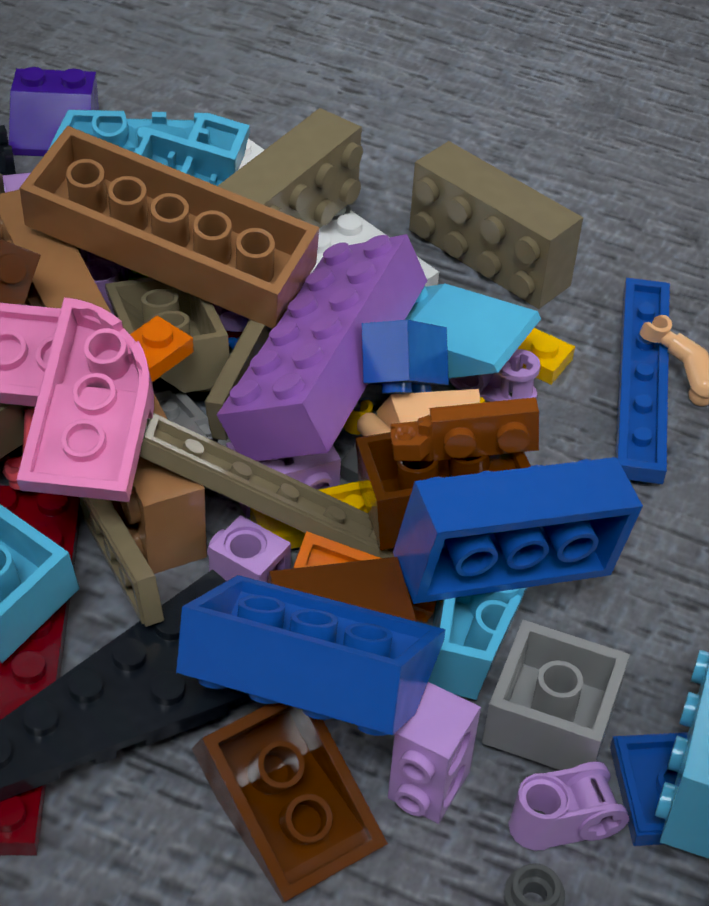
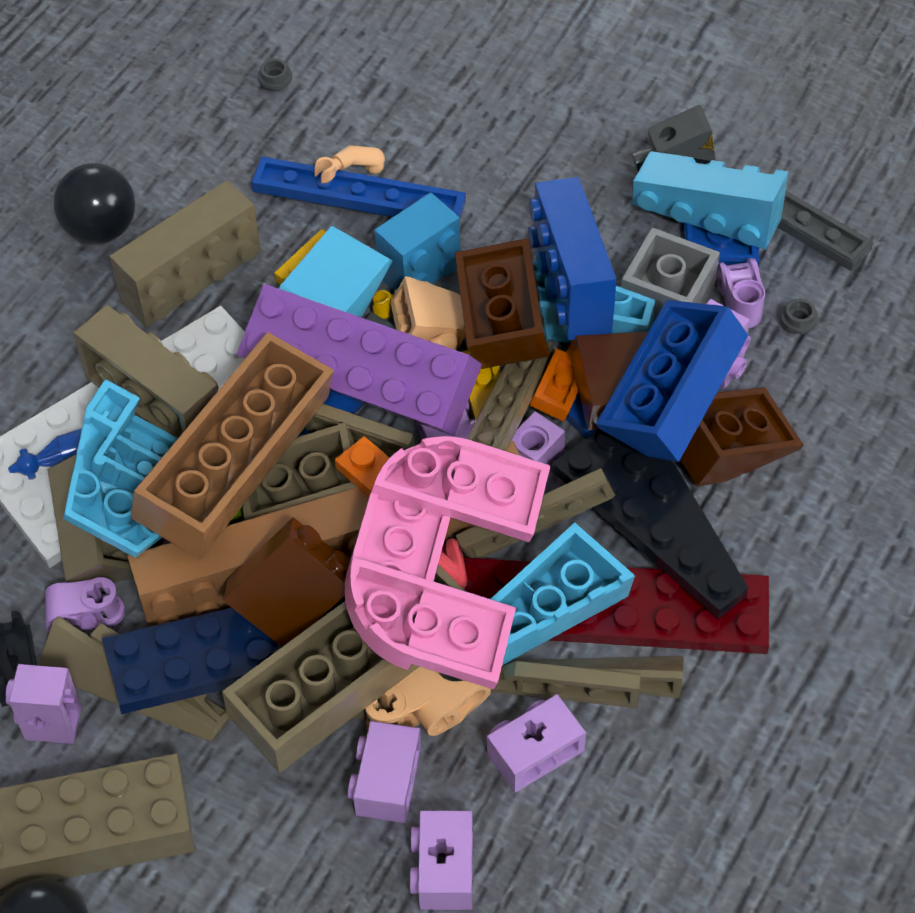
camera: 80 degrees left, 10 degrees up
blue brick [362,319,449,394] -> none
dark orange hinge [390,397,539,461] -> none
none -> black piece [54,163,135,244]
none -> dark azure brick [374,192,461,291]

